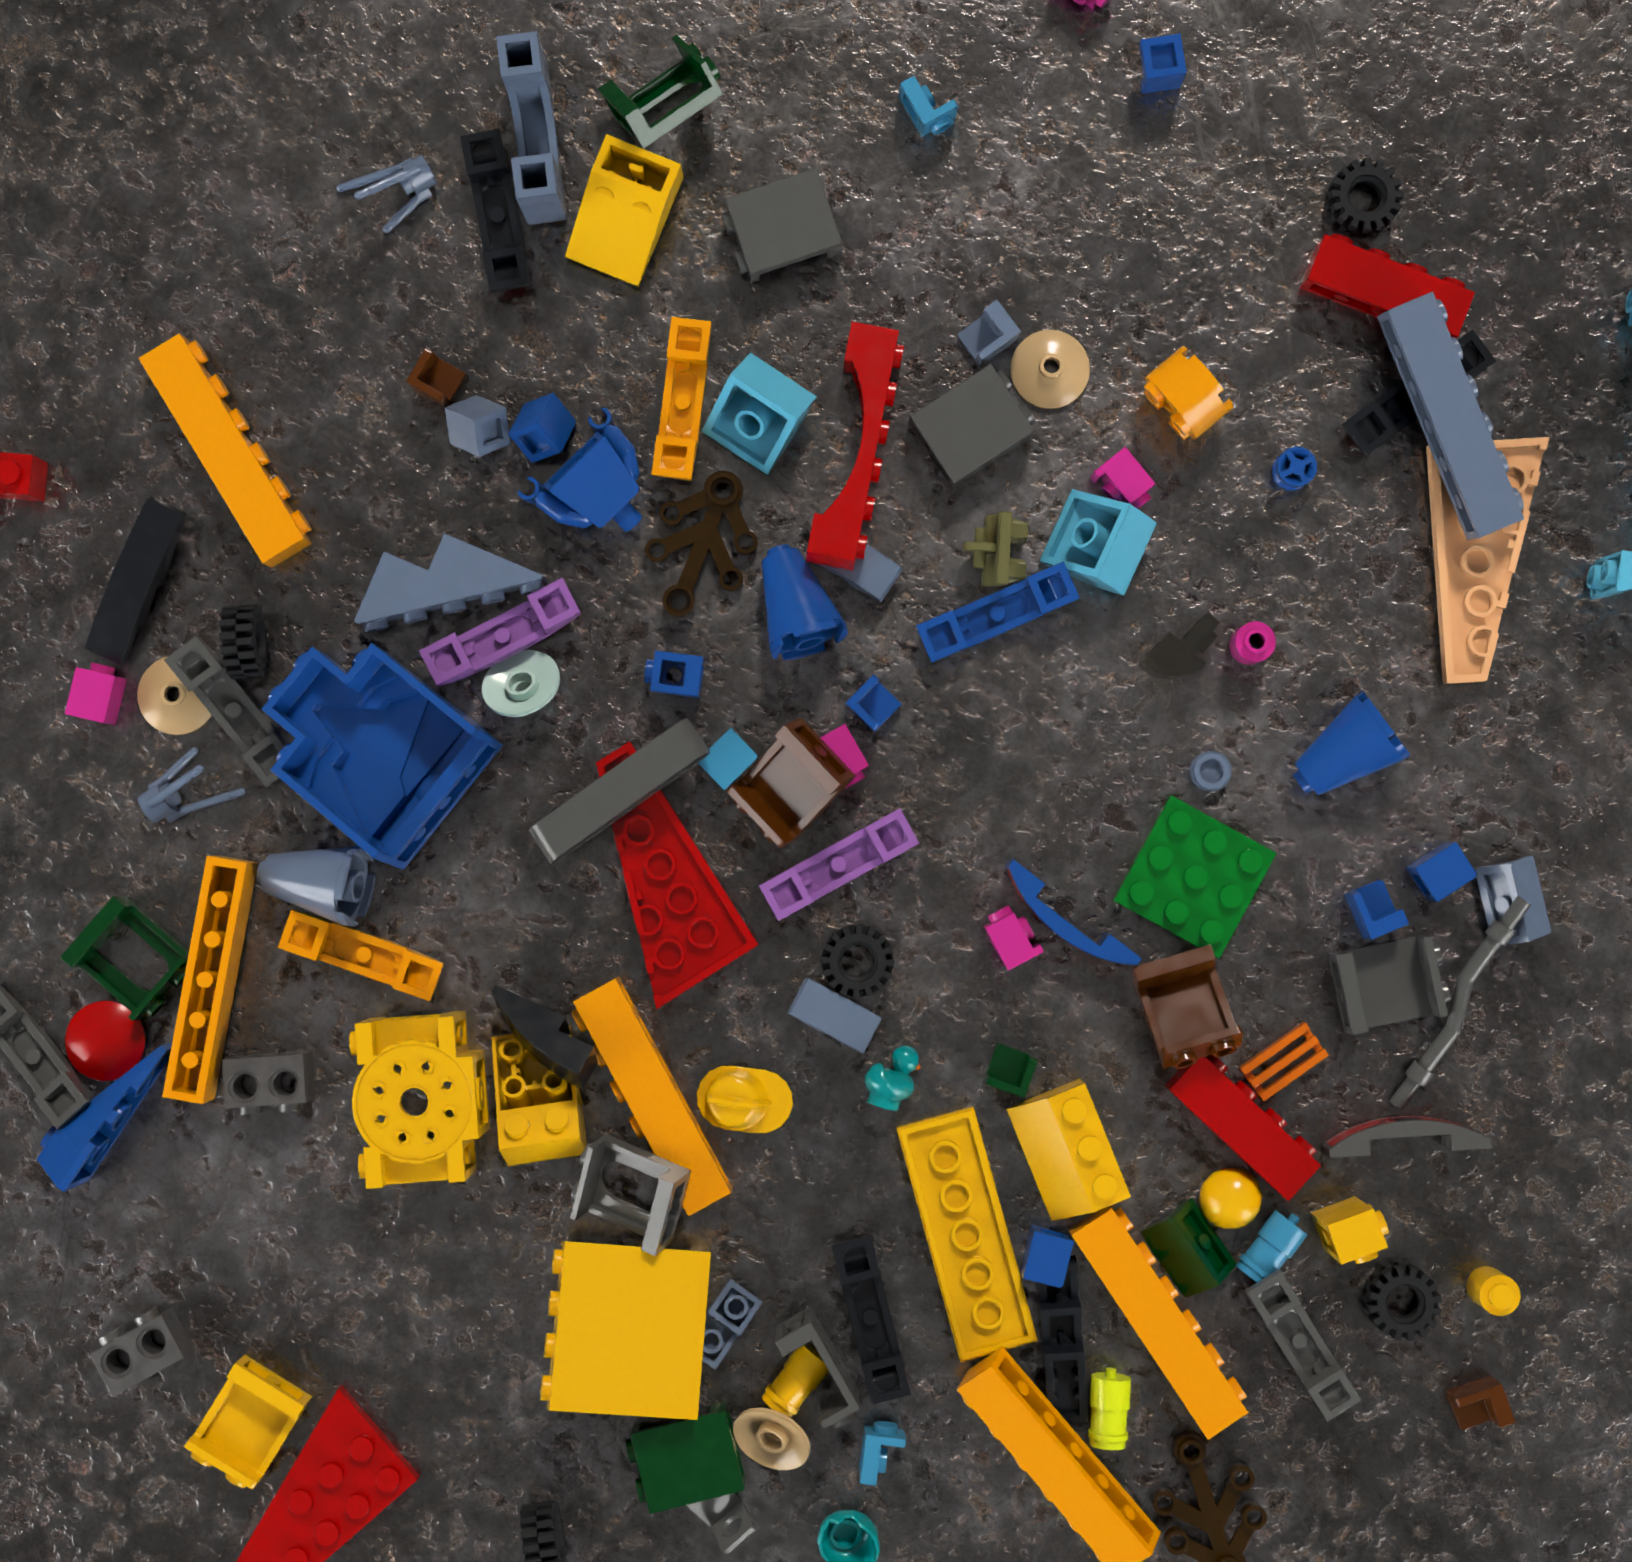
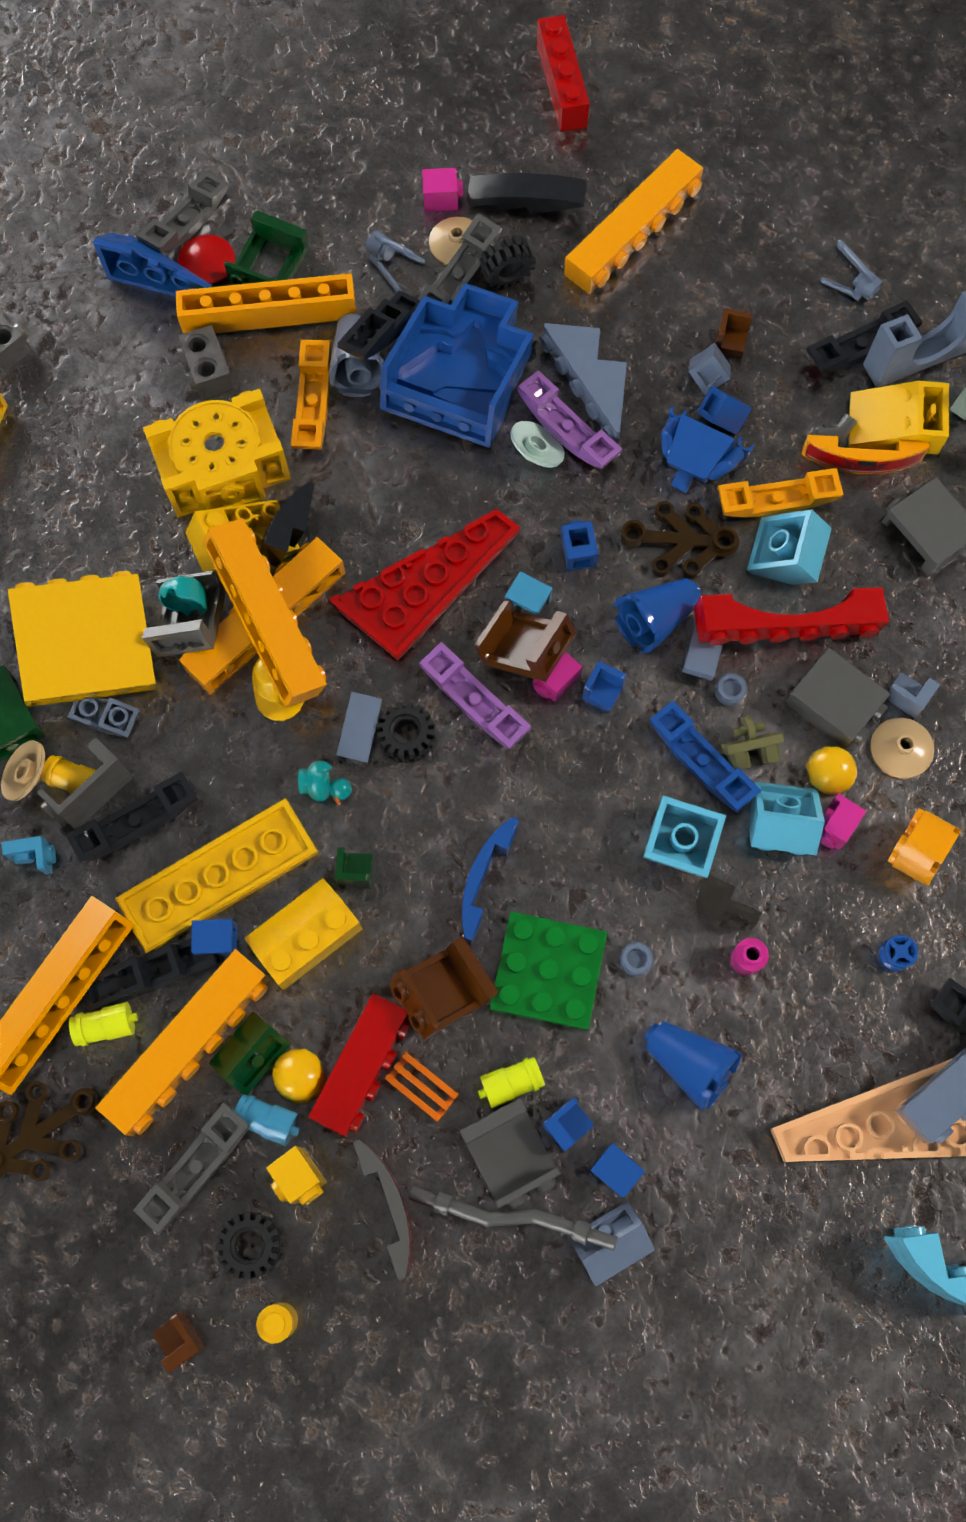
camera: 70 degrees right, 15 degrees down
dark grey beam [528,718,710,864] -> none
dark pink brick [983,905,1044,971] -> none
none -> teal hair [158,576,208,616]
none -> light orange brick [202,518,327,708]
none -> black slope [337,290,420,361]
none -> neon yellow piece [478,1057,545,1109]
none -> medium azure slope [643,796,726,878]
none -> sand blue tile [714,673,747,706]
none -> slope [802,435,930,475]
none -> yellow hair [805,746,857,795]
none -> dark grey arm [812,414,857,444]

